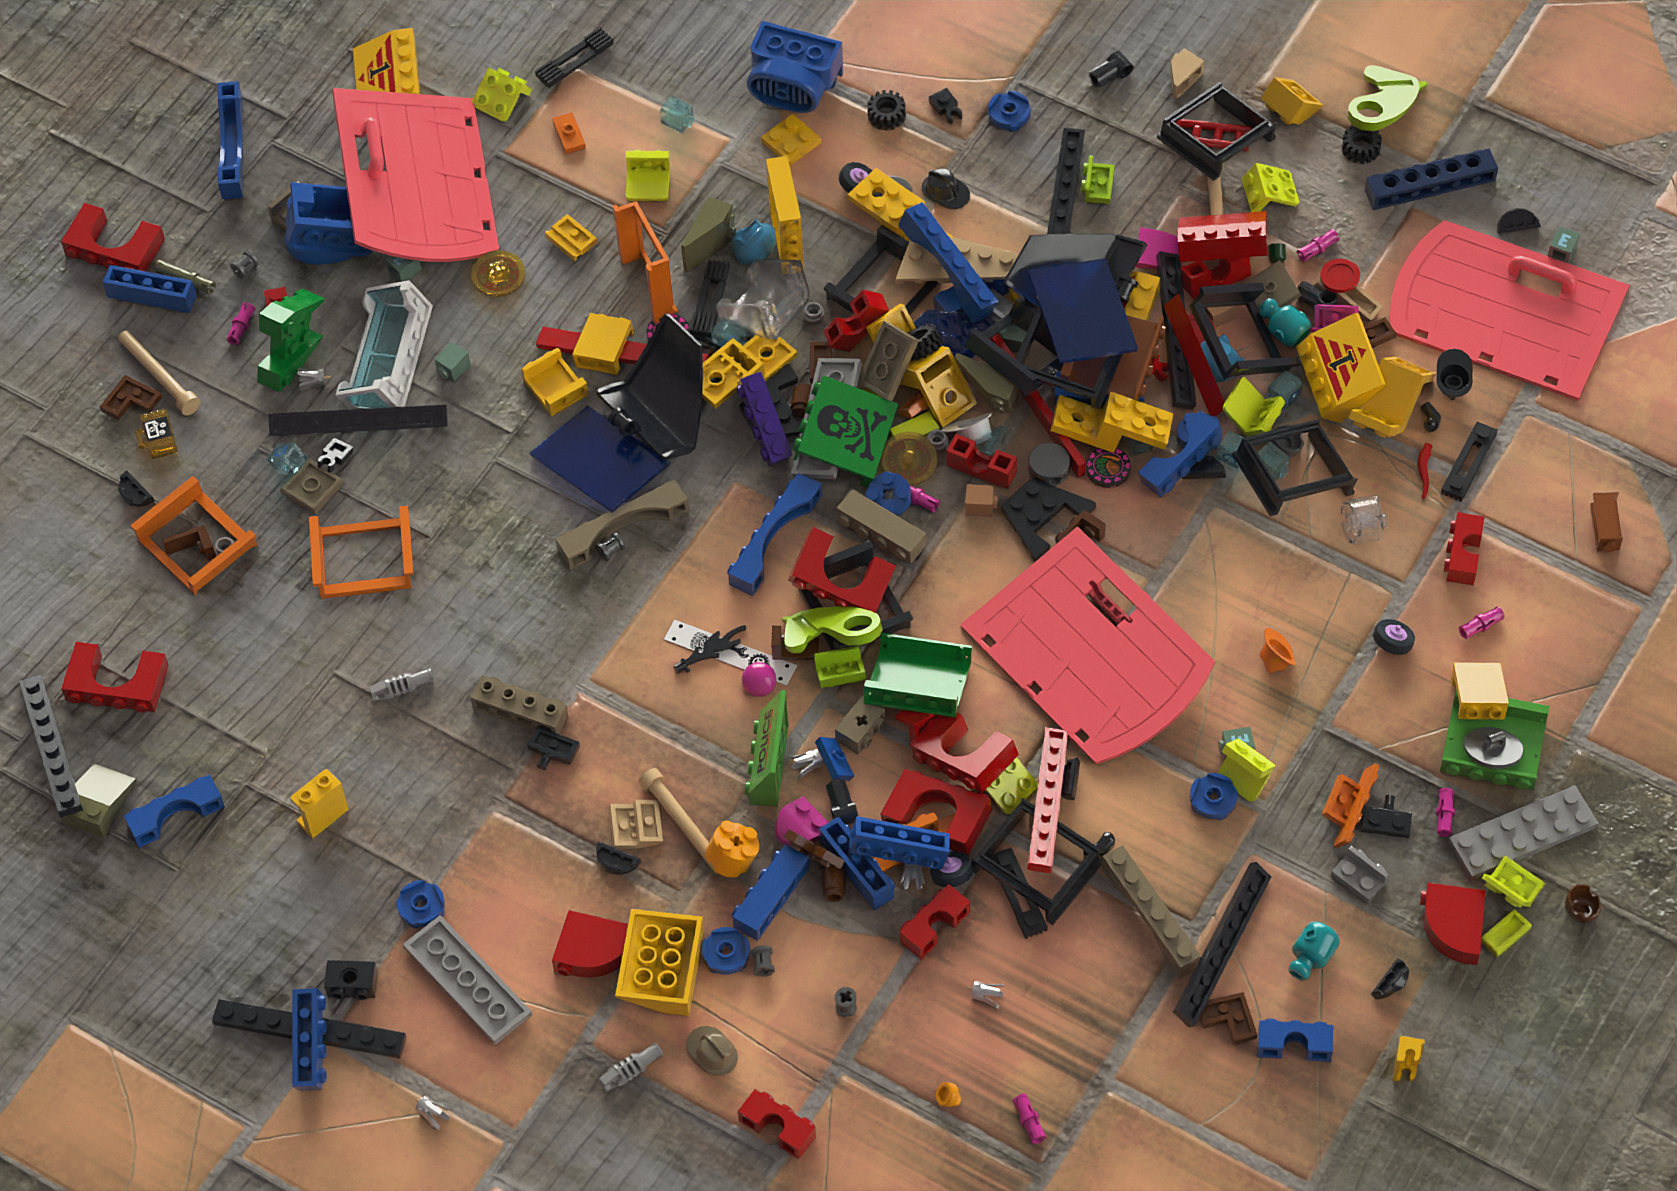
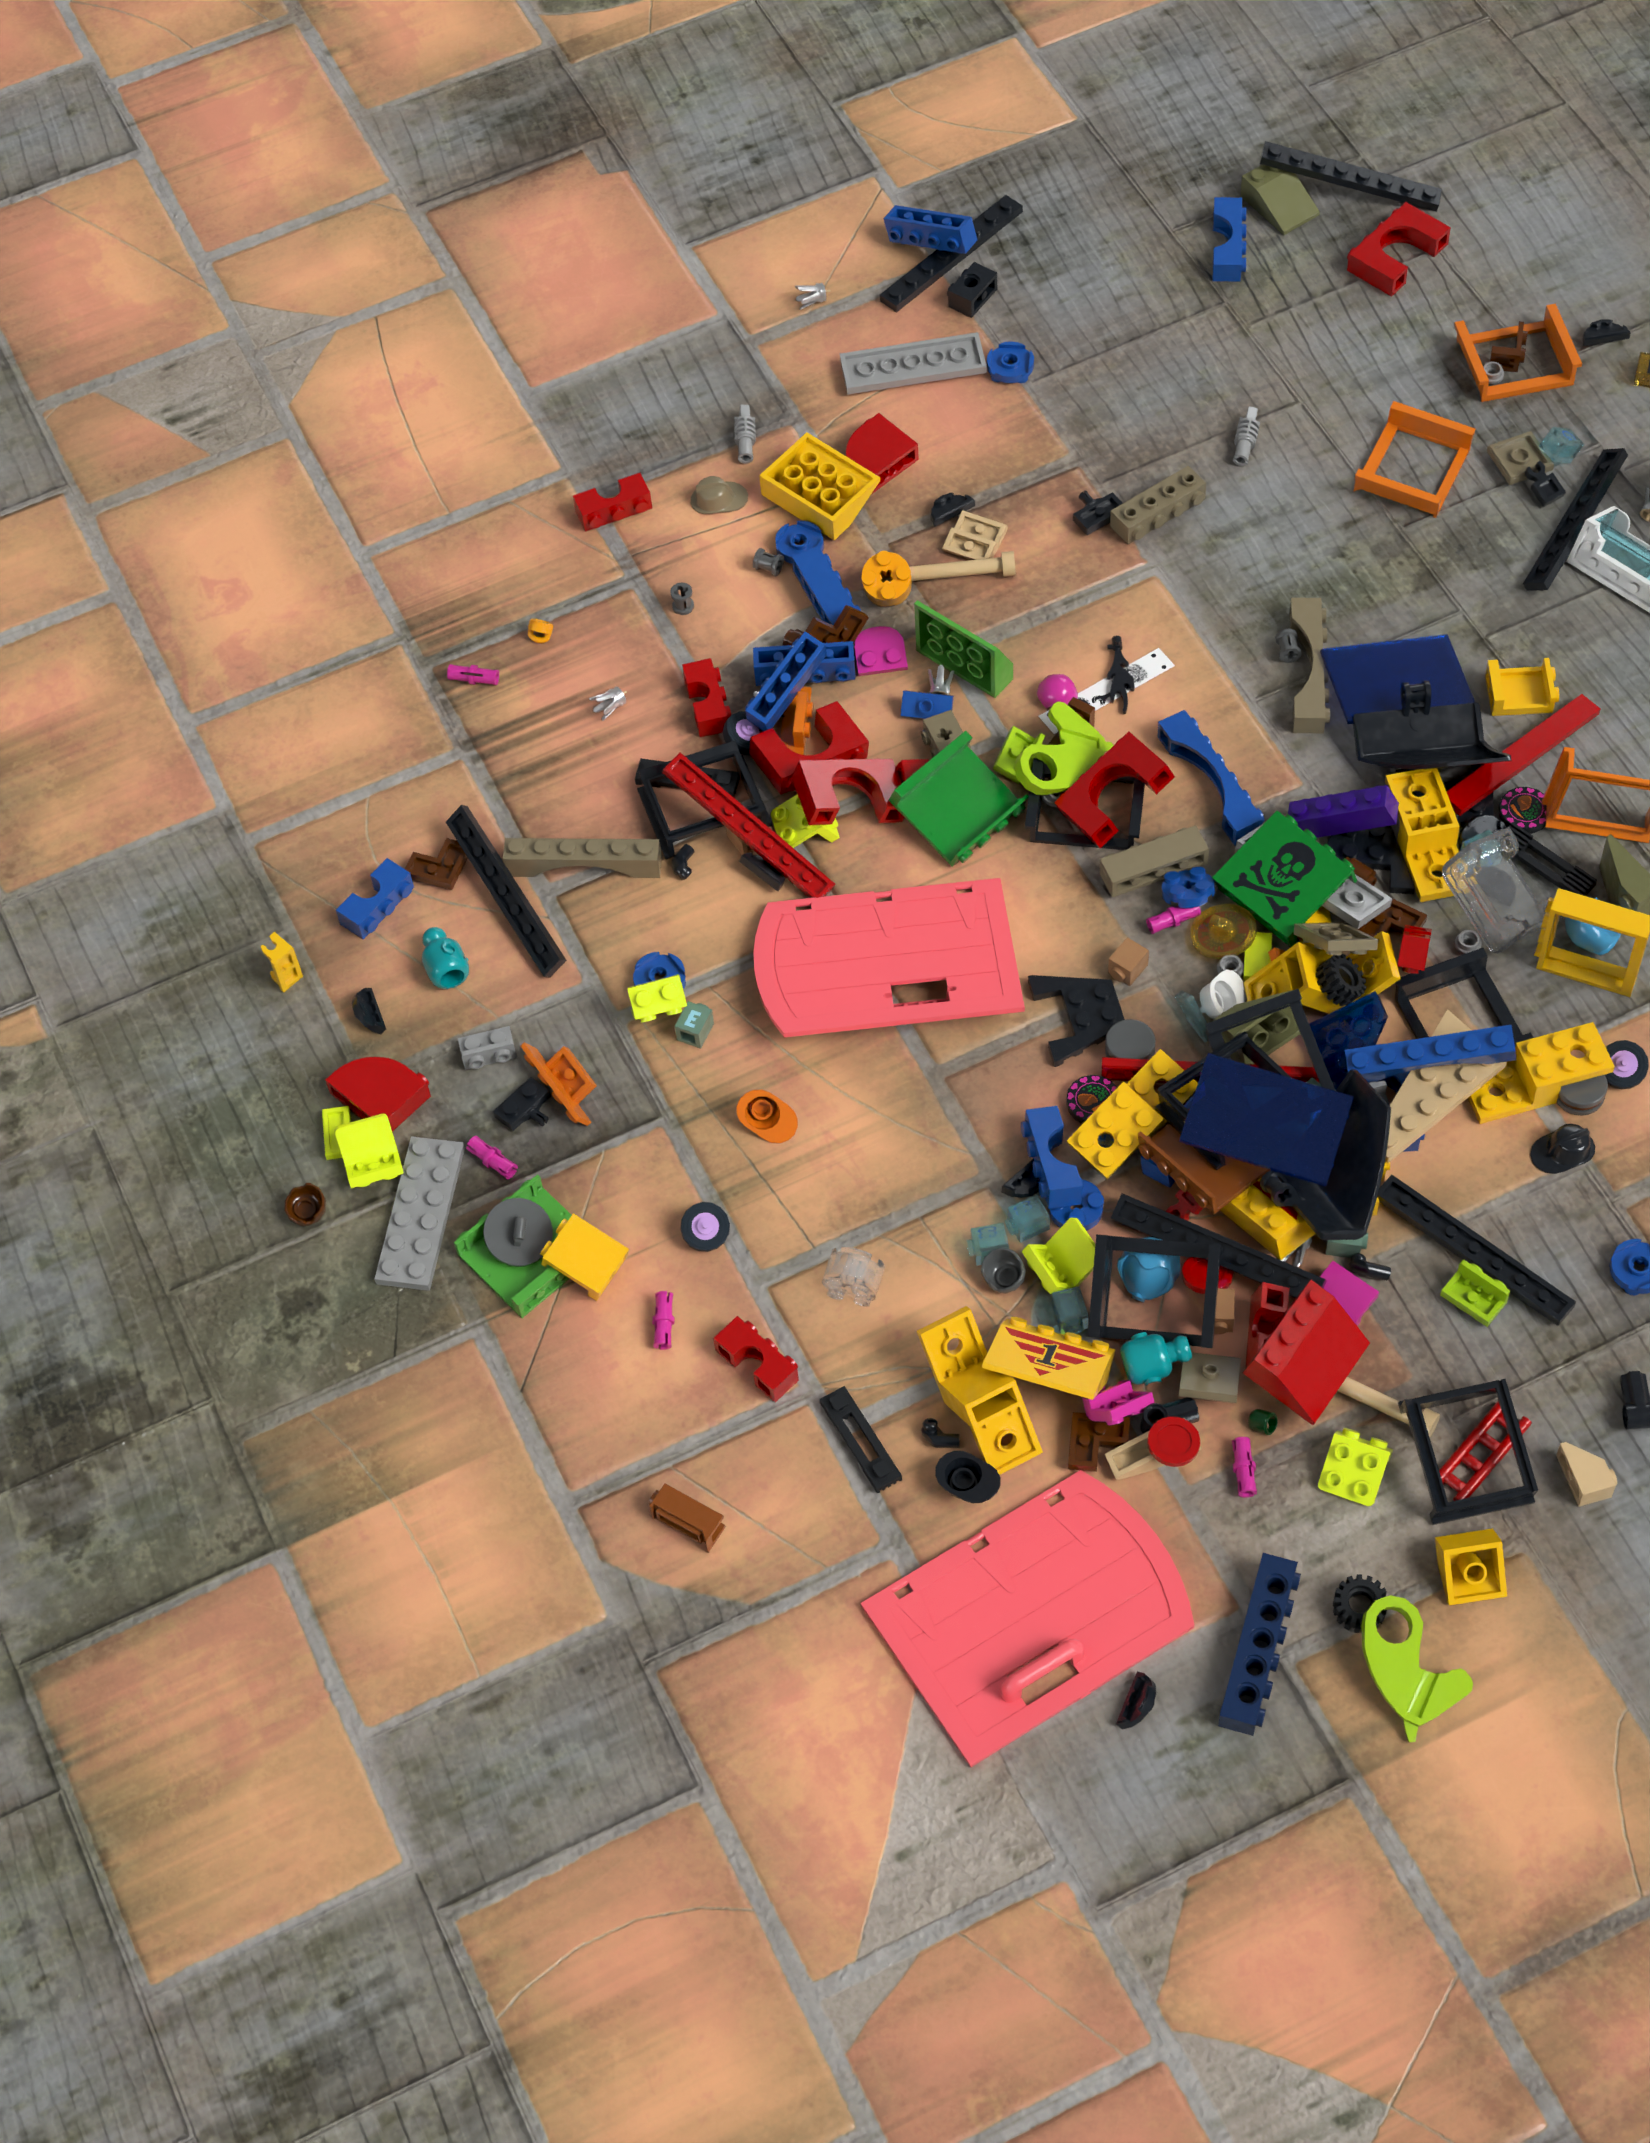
camera: 125 degrees right, 0 degrees up
yellow panel [291,769,349,839] -> none
sand green brick [435,342,471,382] -> none
yellow panel [573,313,634,375] -> none
black piece [826,779,858,825] -> none
red arch [946,434,1017,489] -> none
reddish brown bracket [1055,510,1106,544] -> none
red sticker [1163,294,1225,417] -> none
black piece [1232,419,1358,516] -> none
red animal [1417,443,1433,499] -> none
sand green brick [1548,226,1580,263] -> none

